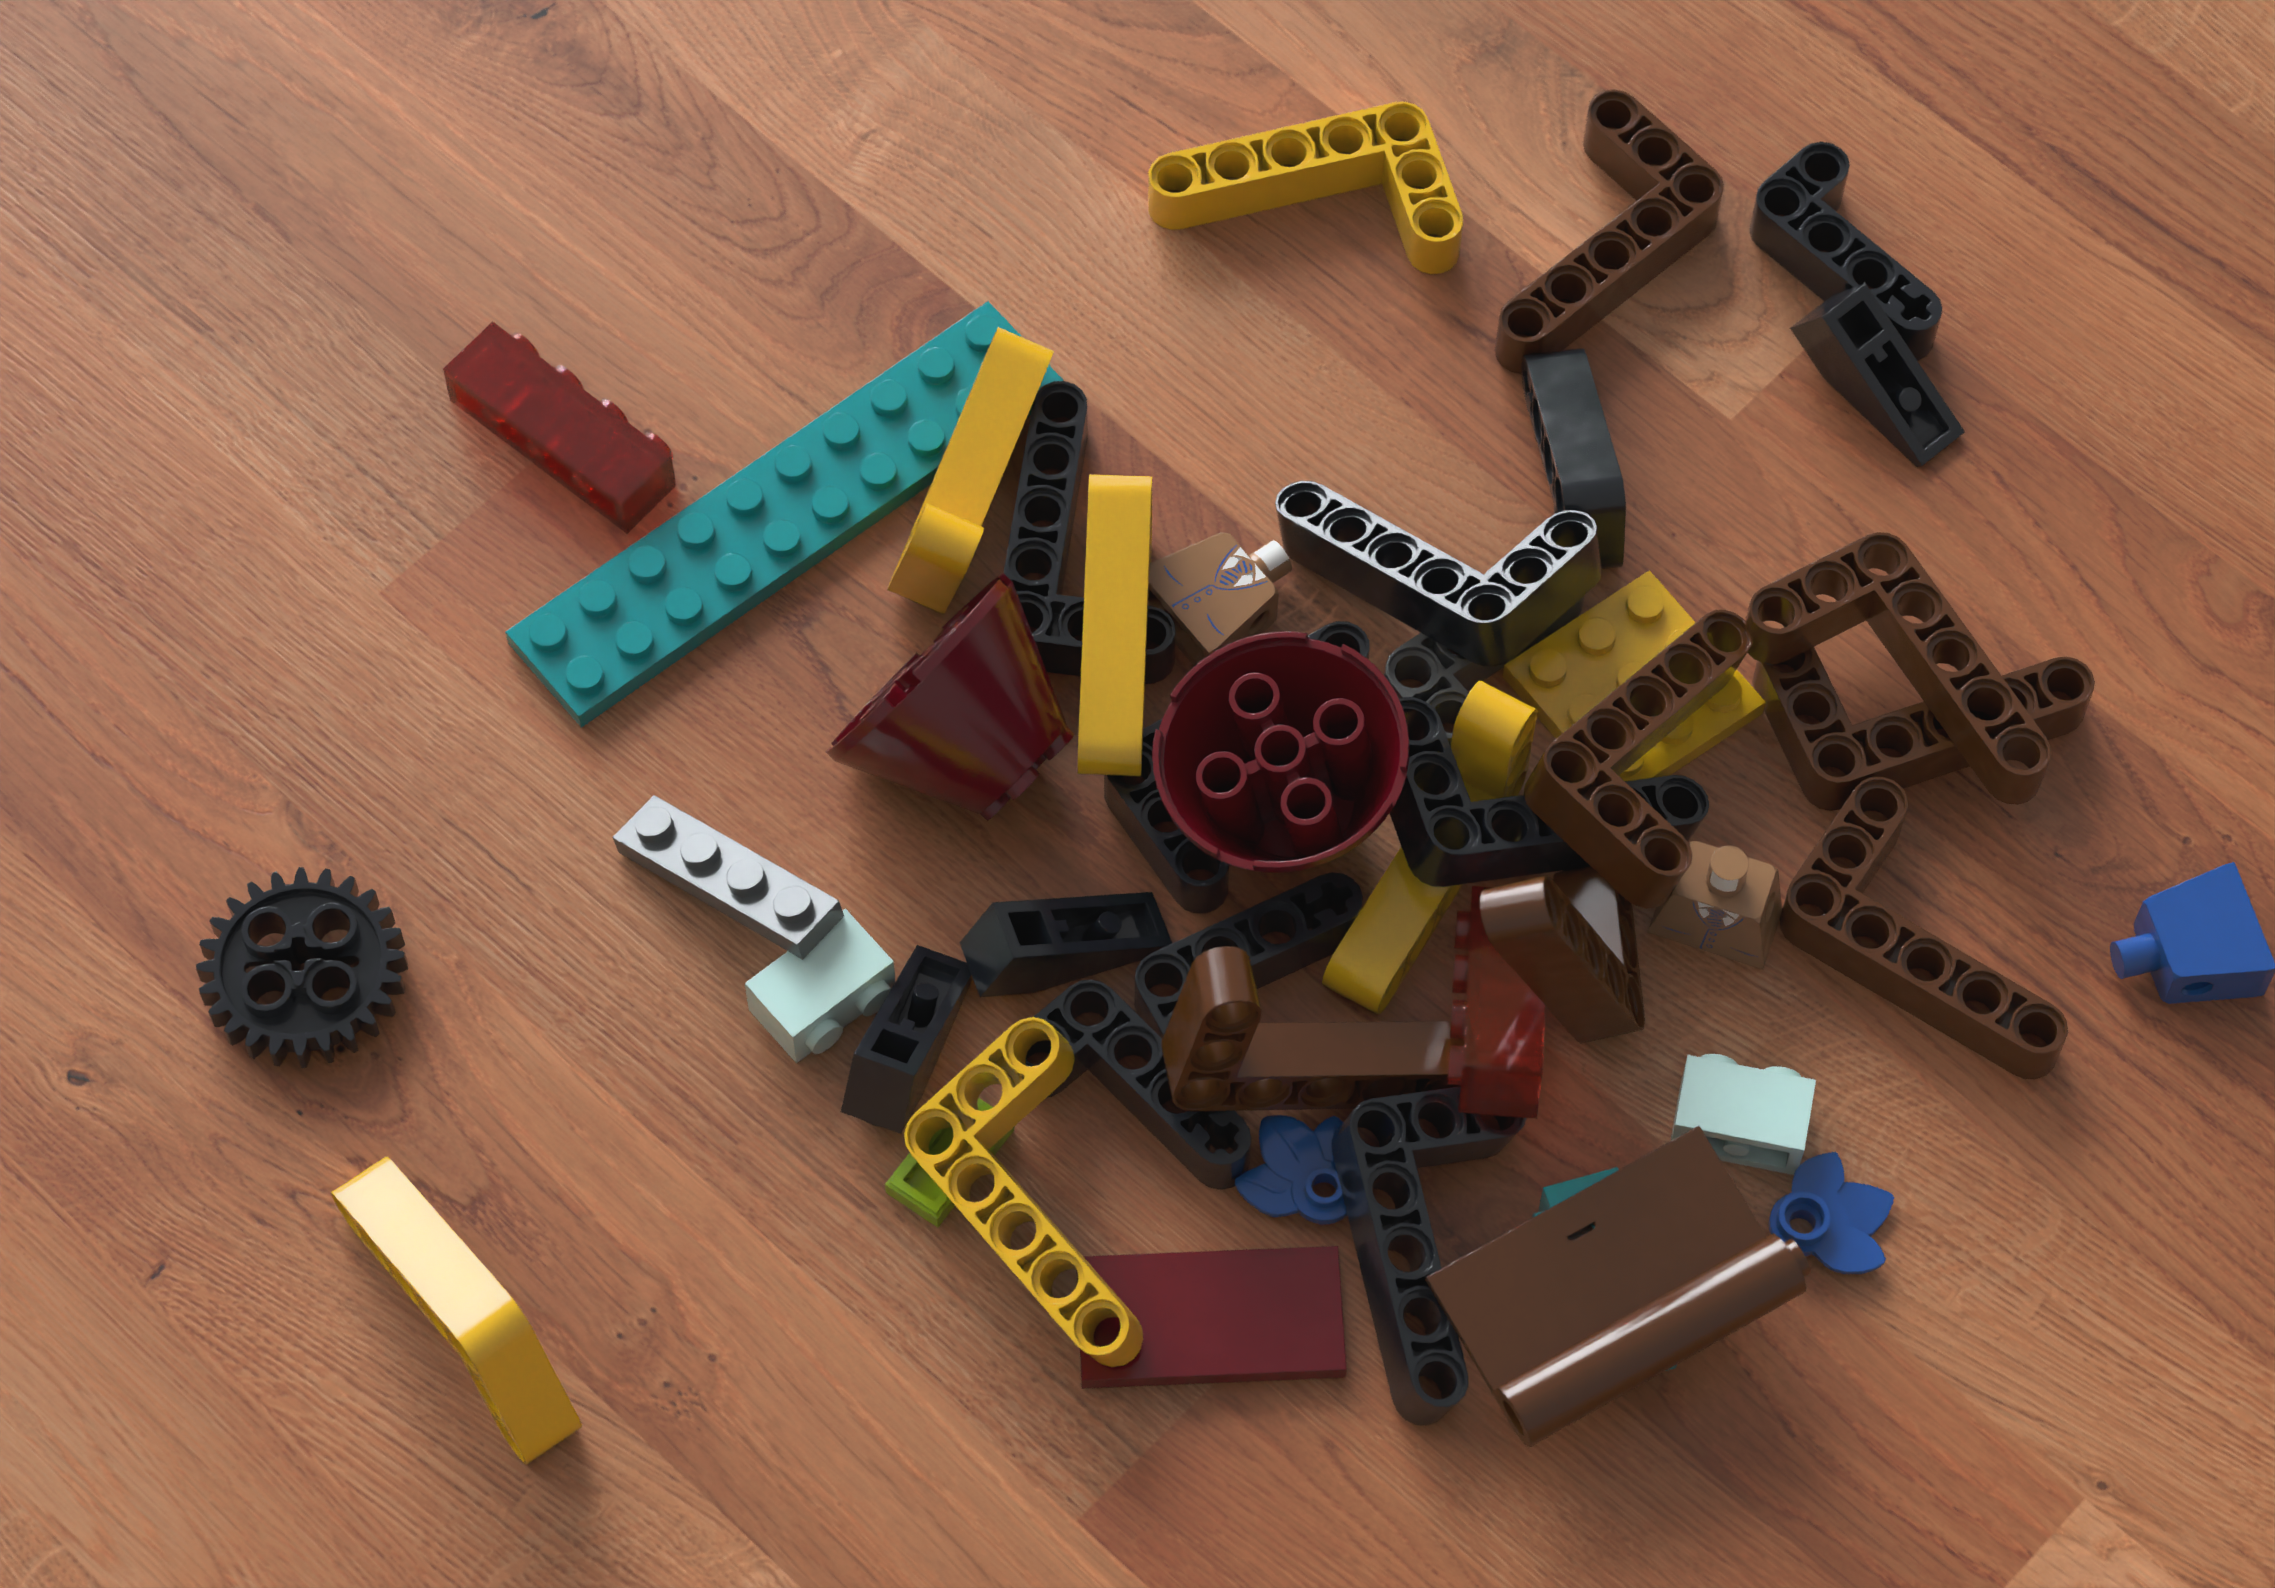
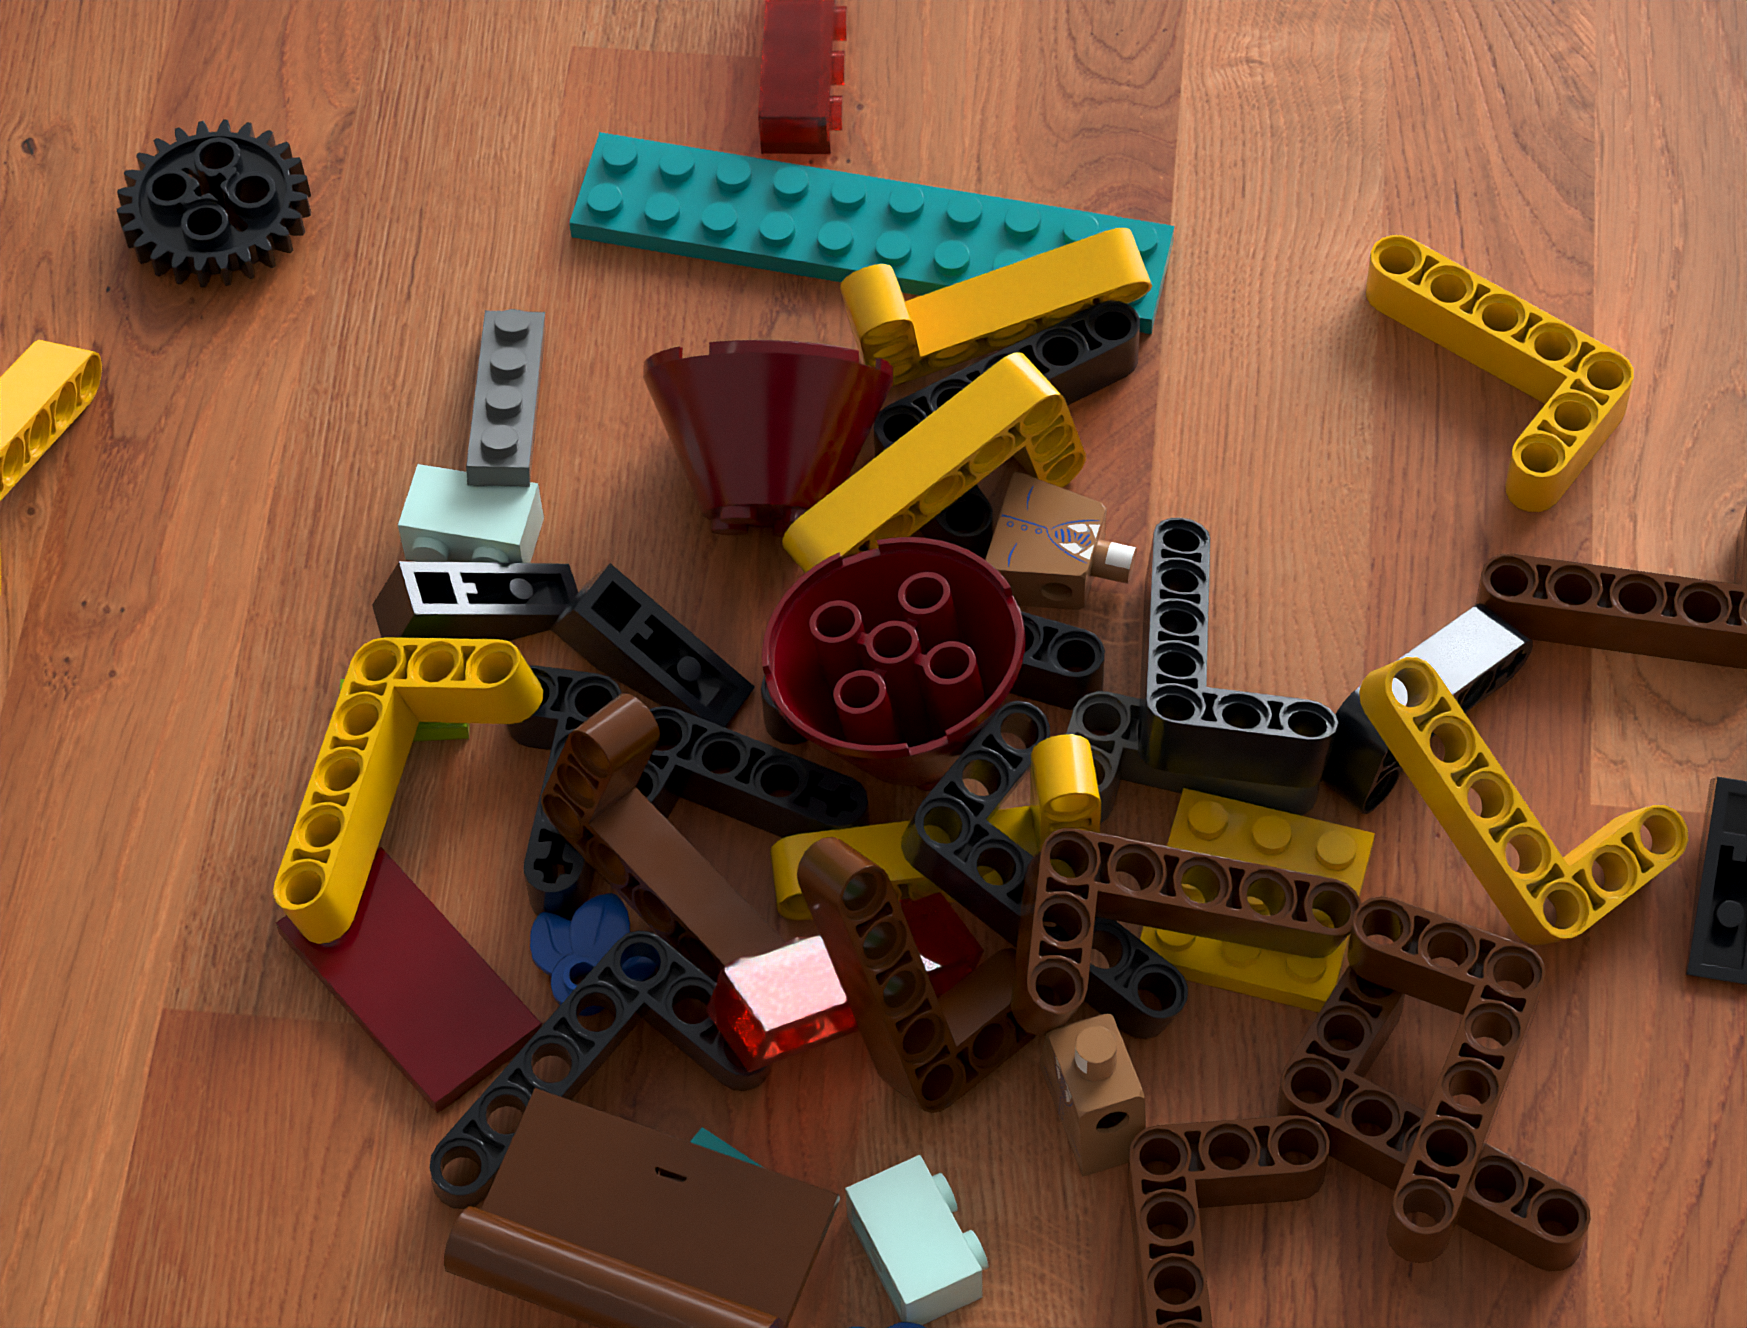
camera: 55 degrees right, 5 degrees down
none -> yellow beam [1359,657,1688,945]

